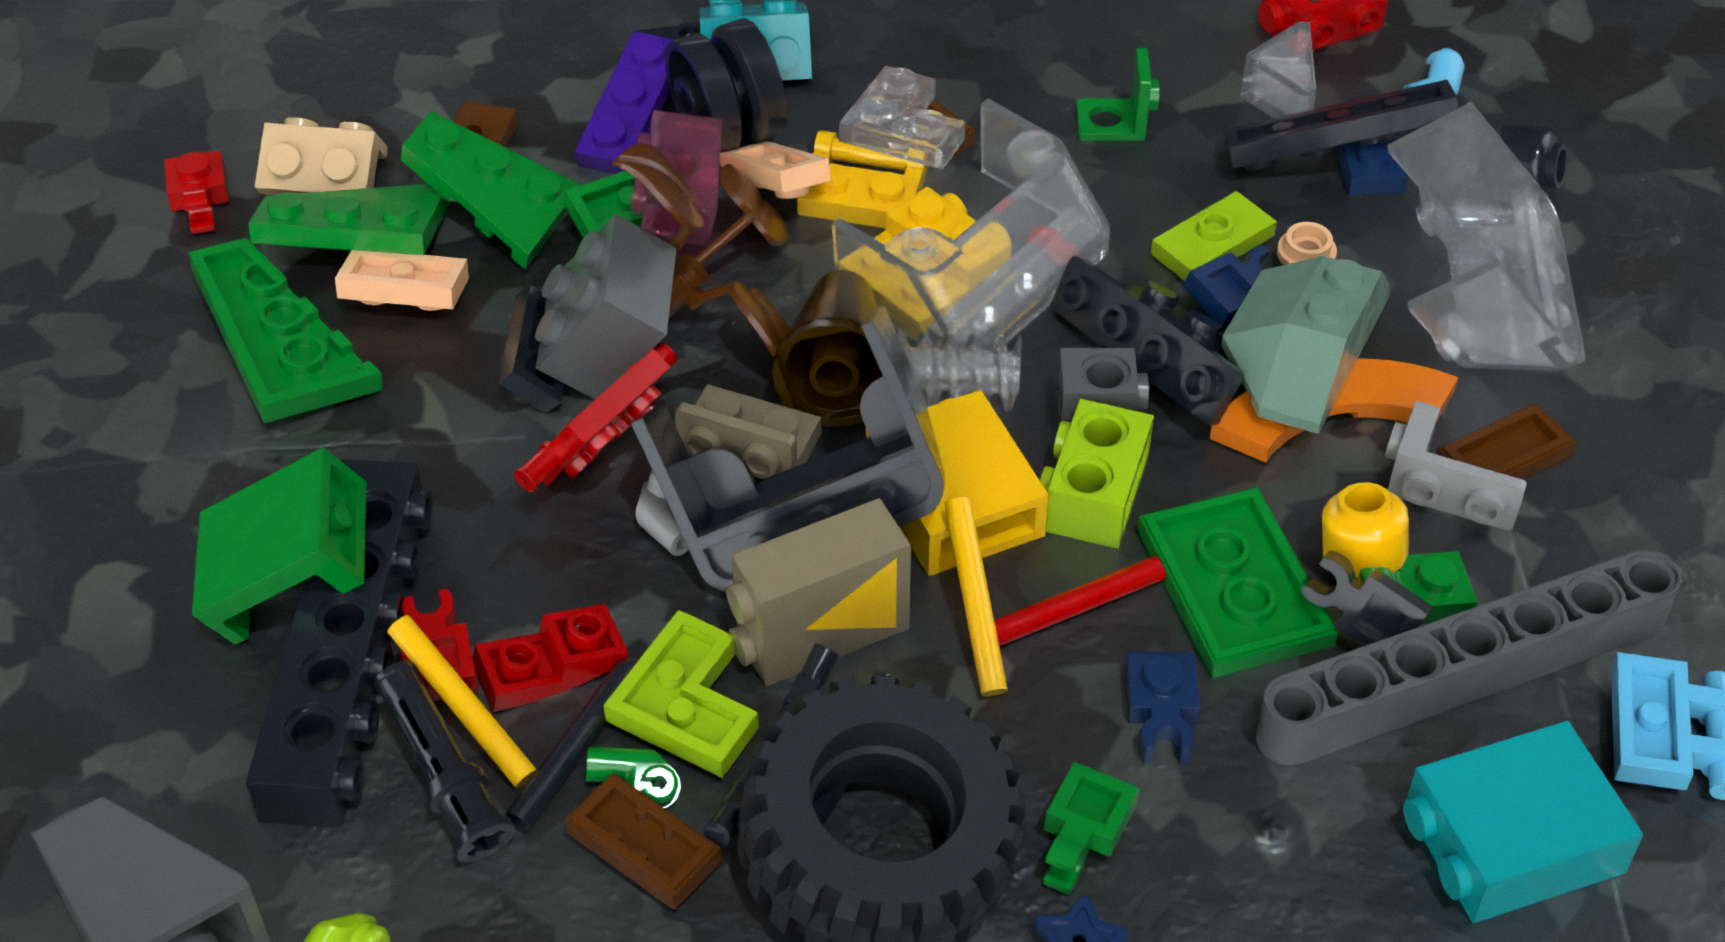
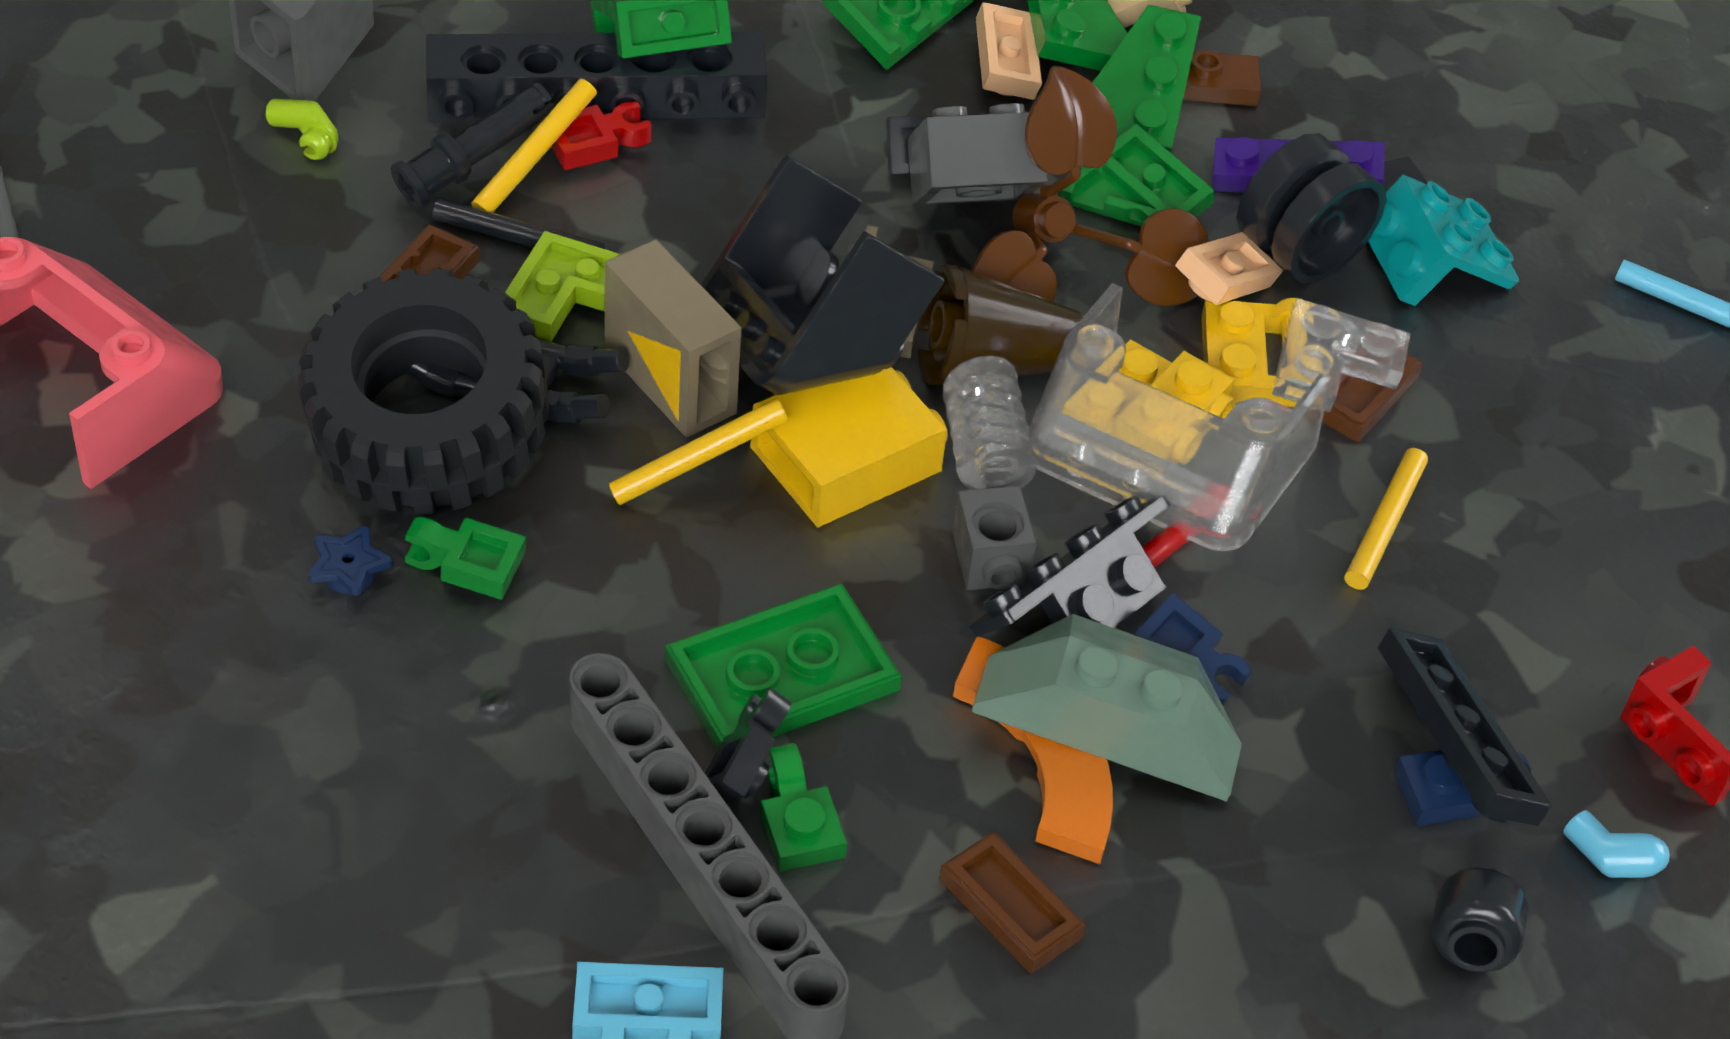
camera: 75 degrees right, 0 degrees up
red slope [473,604,628,712] -> none
red plate [514,343,677,492] -> none
green arm [586,747,681,808] -> none
clear pink brick [630,110,722,246] -> none
red bar [994,556,1165,647] -> none
lime brick [1040,398,1154,549] -> none
green bracket [1076,48,1159,141] -> none
dark blue plate [1125,652,1200,764] -> none
lime plate [1151,191,1277,281] -> none
clear slope [1240,22,1316,118] -> none
light nougat plate [1277,222,1337,265] -> none
yellow head [1322,482,1409,580] -> none
light grey bracket [1385,401,1527,531] -> none
clear windscreen [1388,102,1585,372] -> none
teal brick [1403,720,1644,924] -> none
none -> yellow bar [1344,448,1428,590]

